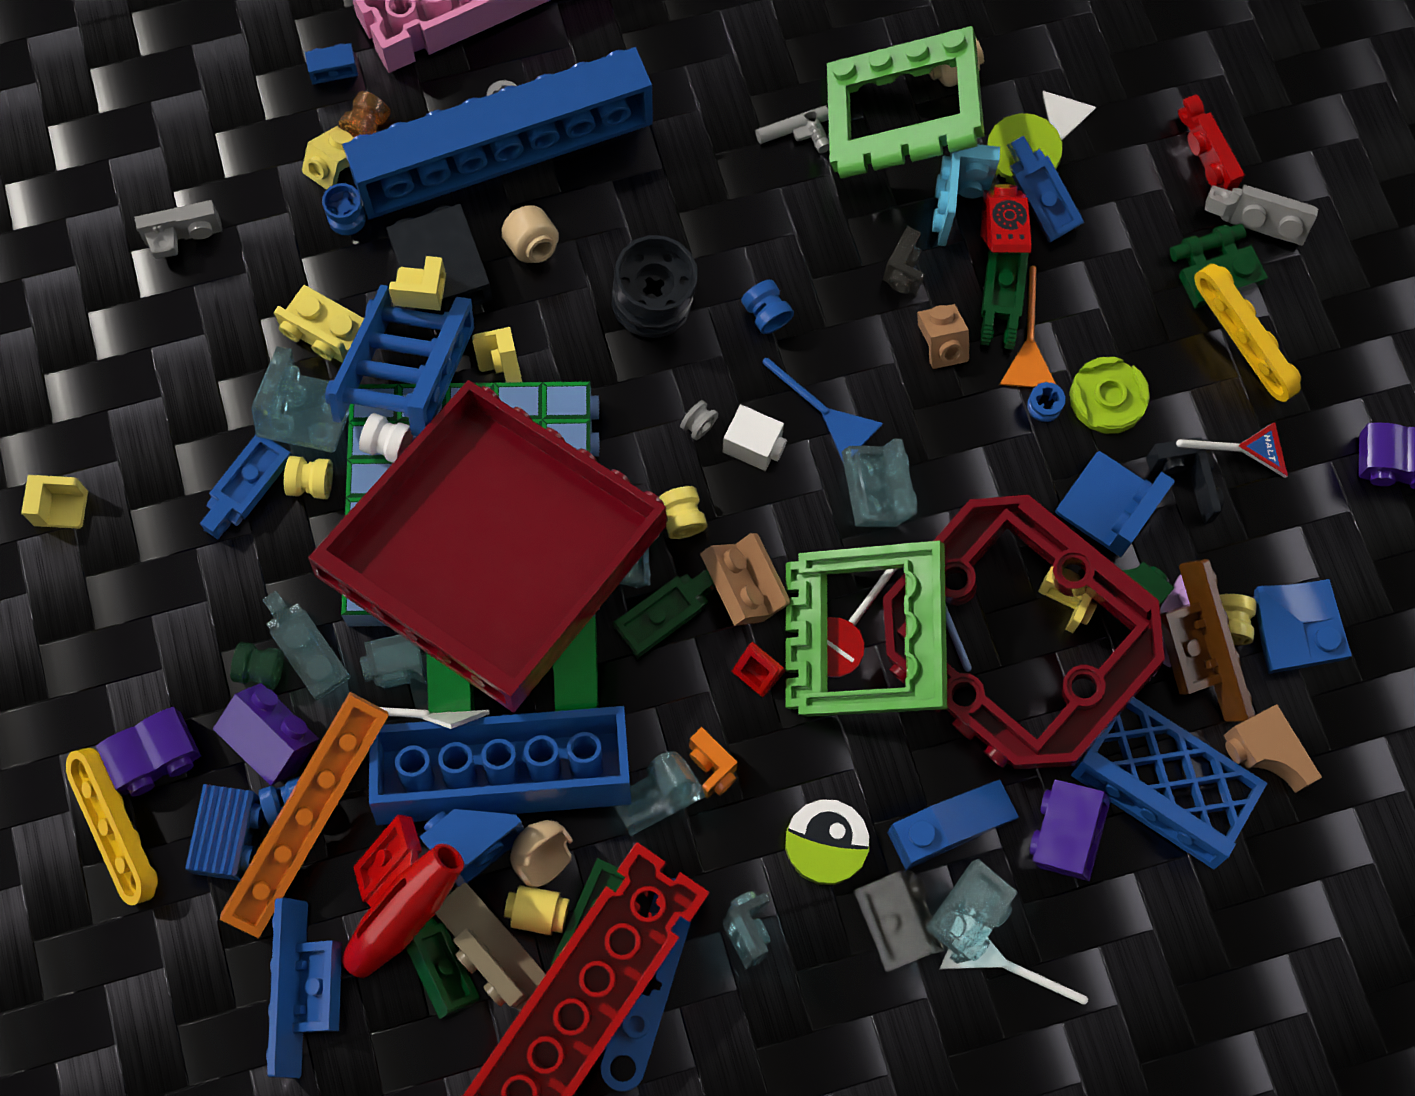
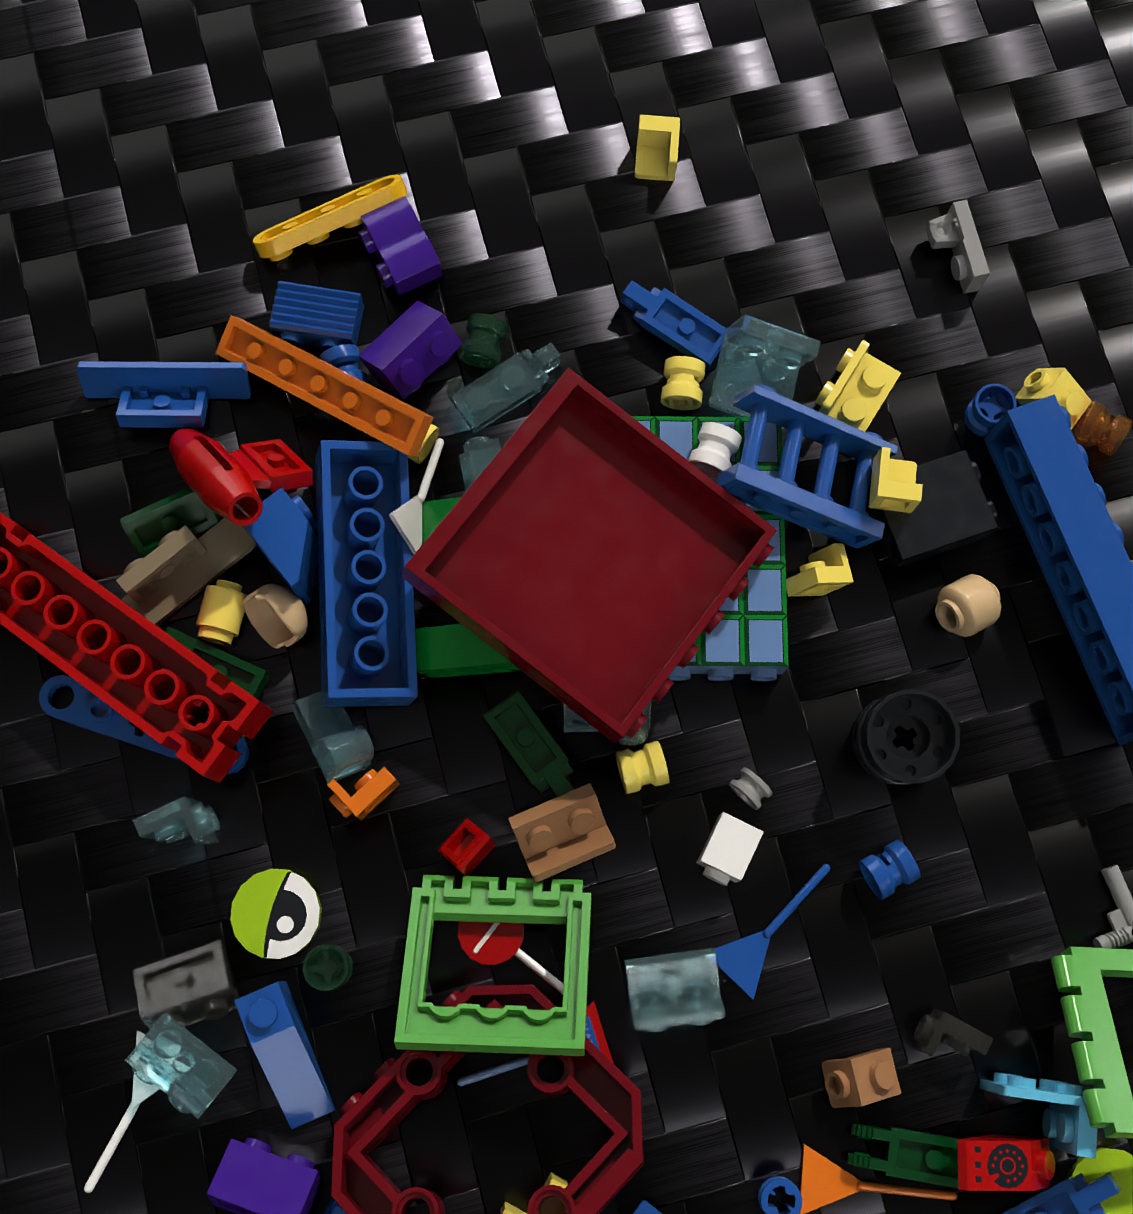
camera: 90 degrees right, 5 degrees up
none -> clear green wheel [303,944,354,991]

